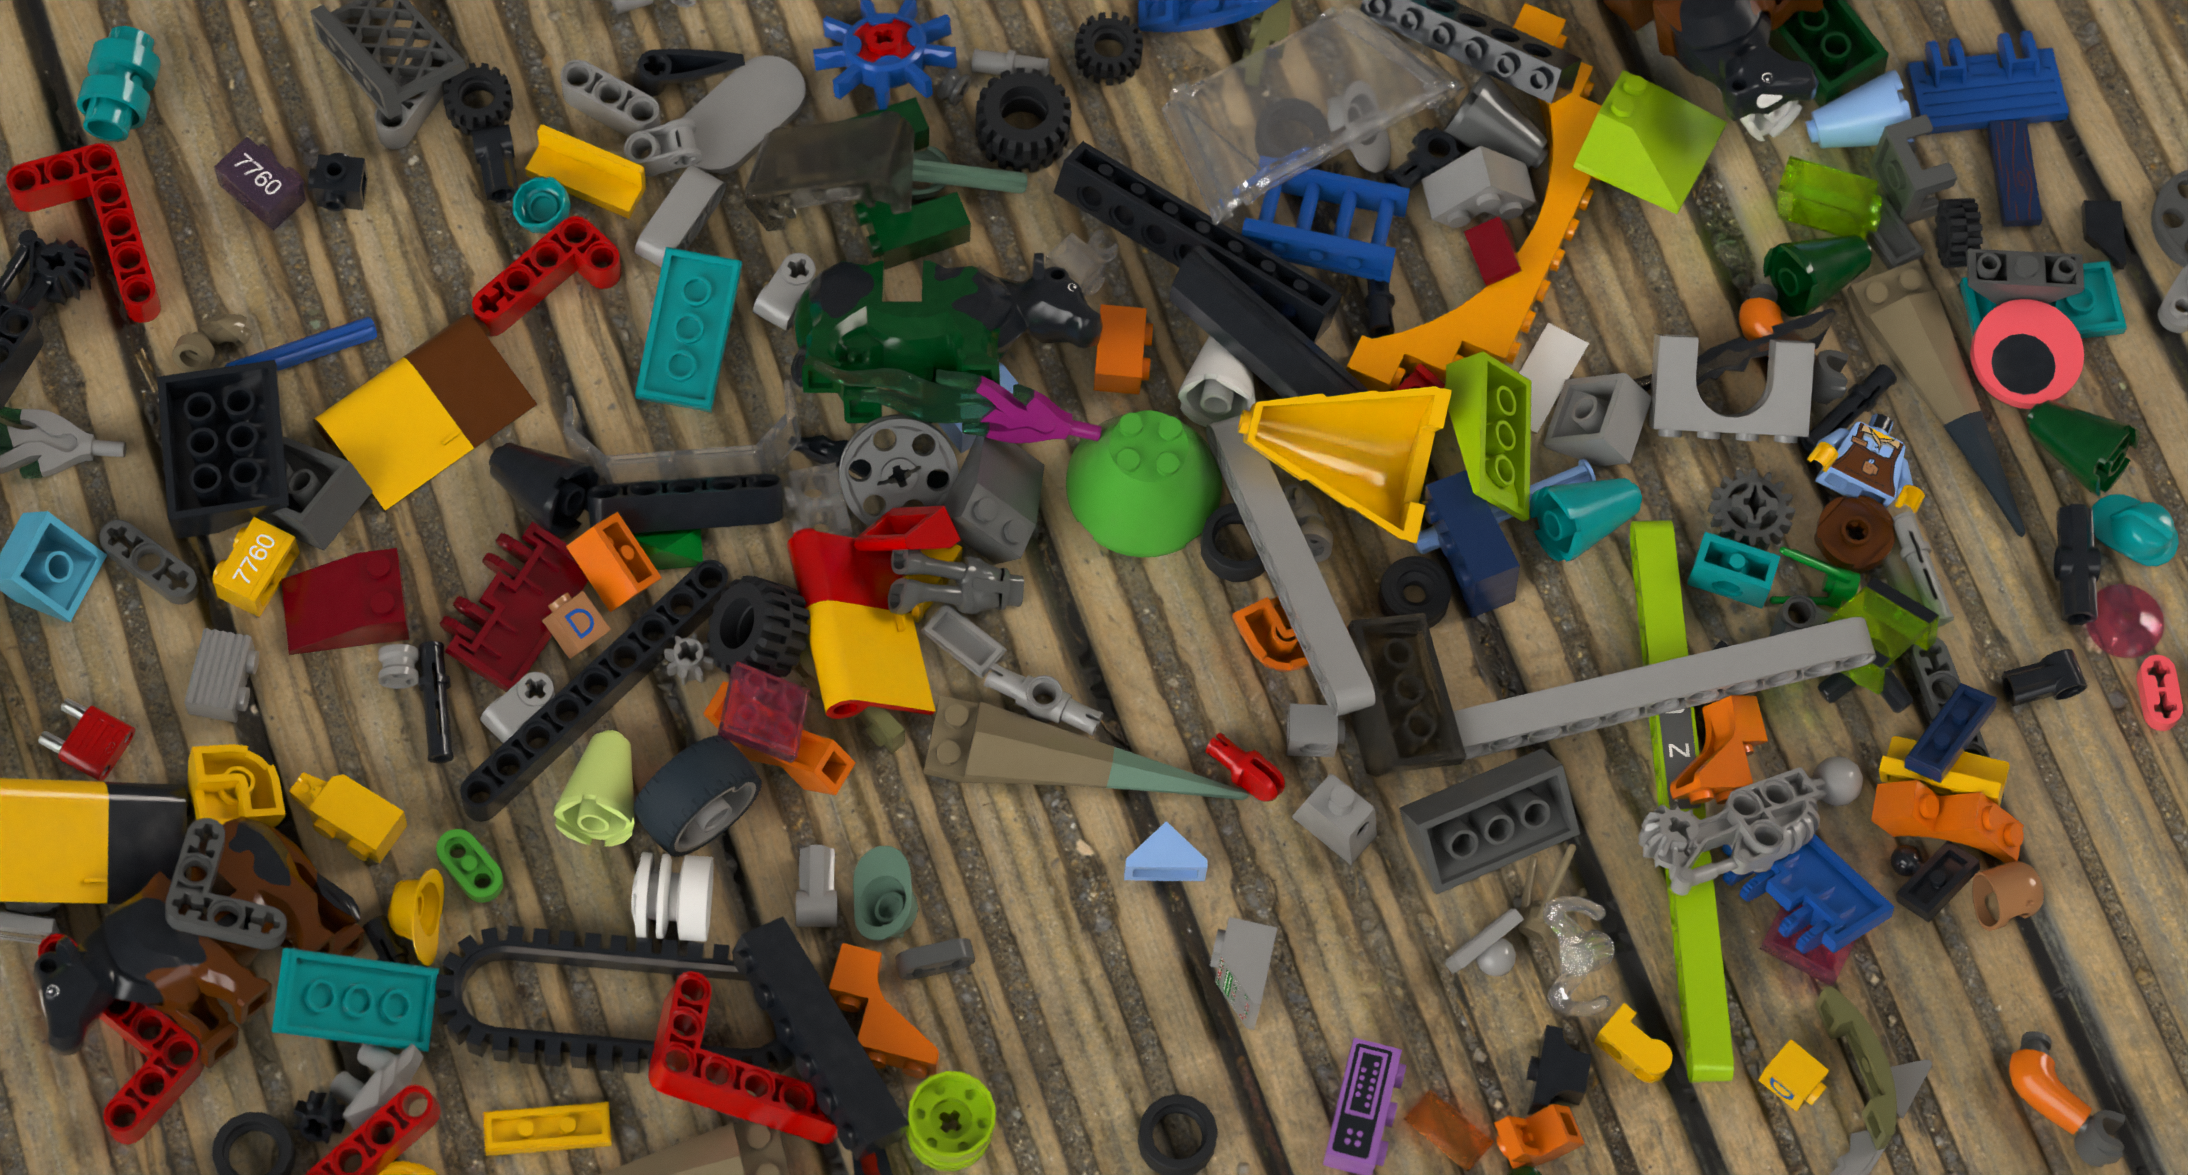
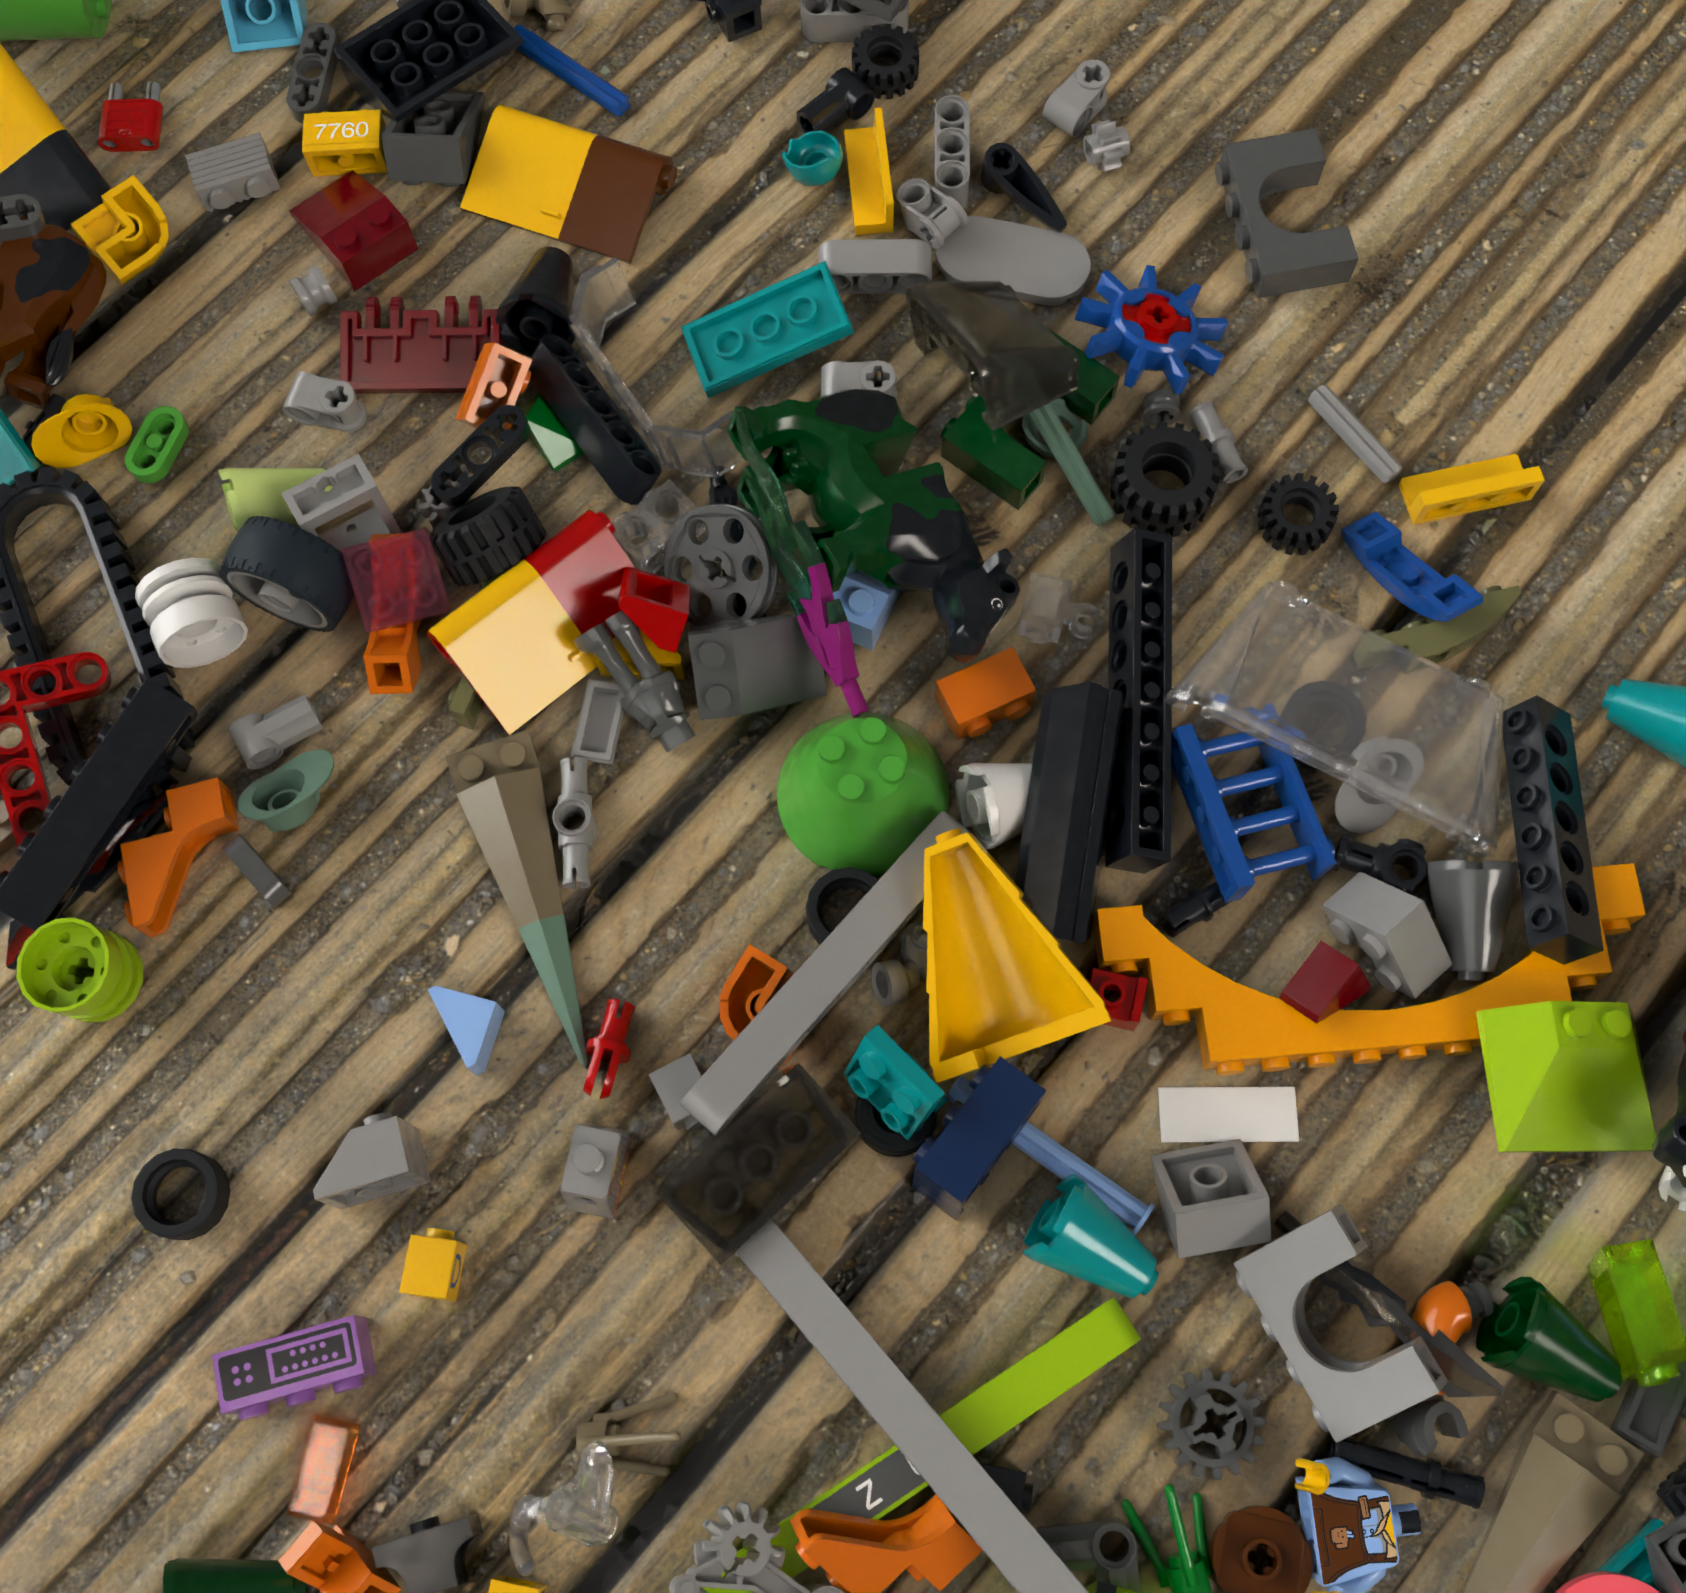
camera: 70 degrees right, 5 degrees up
yellow hinge [289,772,408,864] -> none
black pin [418,641,454,763] -> none
black beam [460,560,729,822] -> none
red beam [472,216,621,337] -> none
medium nougat brick [542,591,611,659] -> none
dark grey slope [1399,748,1580,895] -> none
light grey tile [1444,908,1524,977] -> none
lime slope [1445,351,1532,522] -> none
teal brick [1687,532,1781,609] -> none
none -> light grey window [281,454,402,562]
none -> yellow brick [399,1228,467,1302]
none -> black beam [431,405,530,506]
none -> teal plate [843,1025,948,1141]

